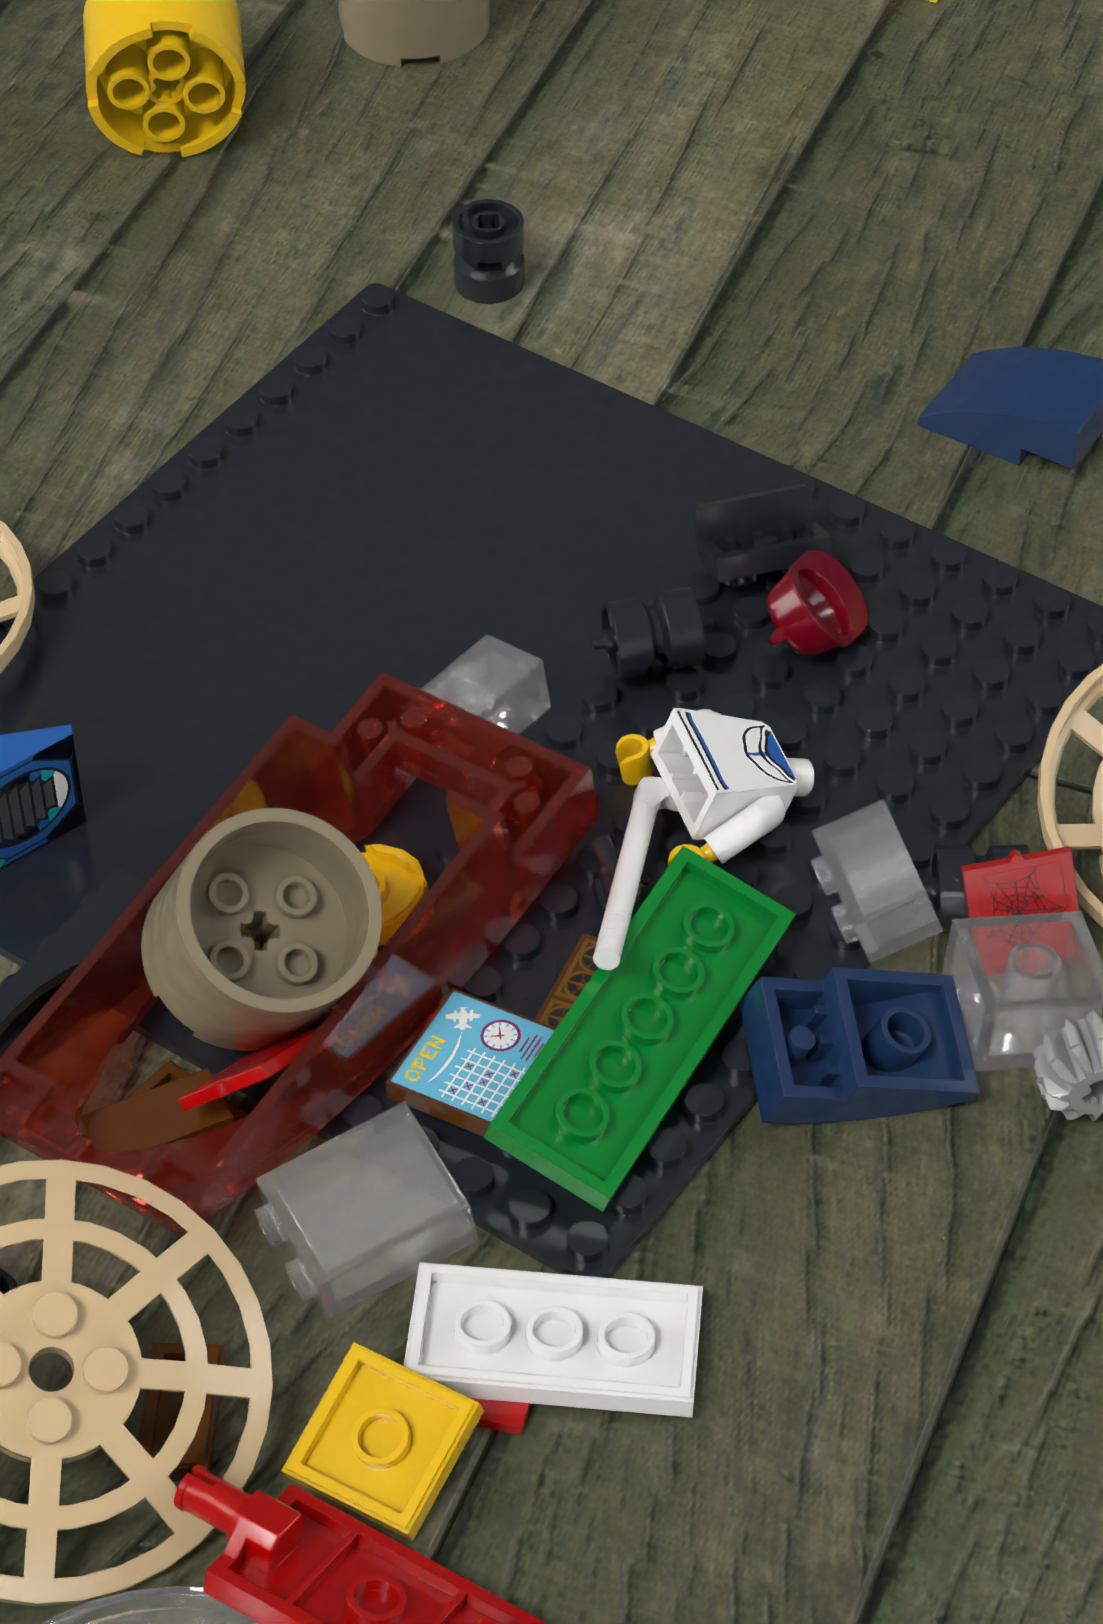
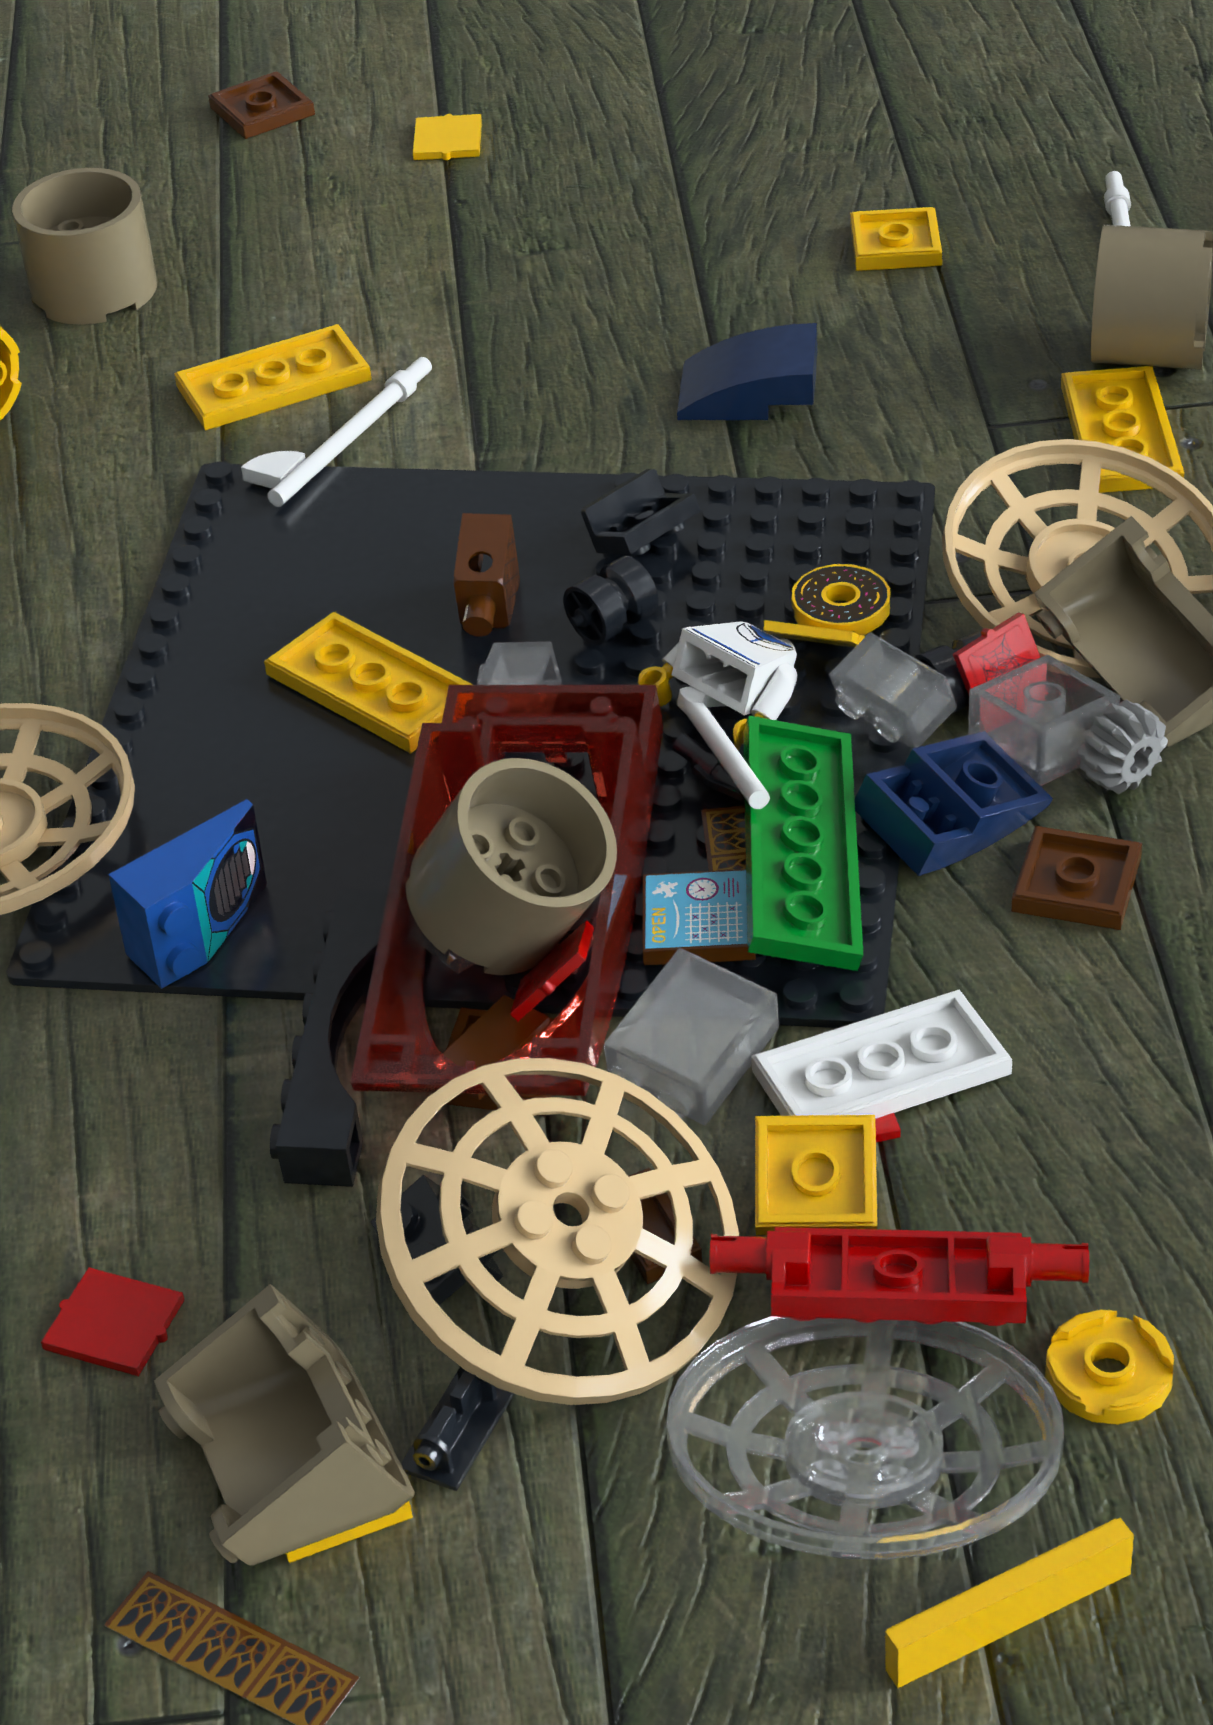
camera: 25 degrees left, 5 degrees down
black wheel [452,199,525,304] -> none
dark red piece [766,549,868,657] -> none
none -> yellow tile [174,324,372,431]
none -> white tile [241,451,305,489]
none -> yellow tile [264,612,480,754]
none -> white bar [268,357,432,507]
none -> reddish brown torso [454,513,520,637]
none -> yellow piece [763,620,867,649]
none -> tile [791,564,890,635]
none -> reddish brown tile [1011,826,1142,930]

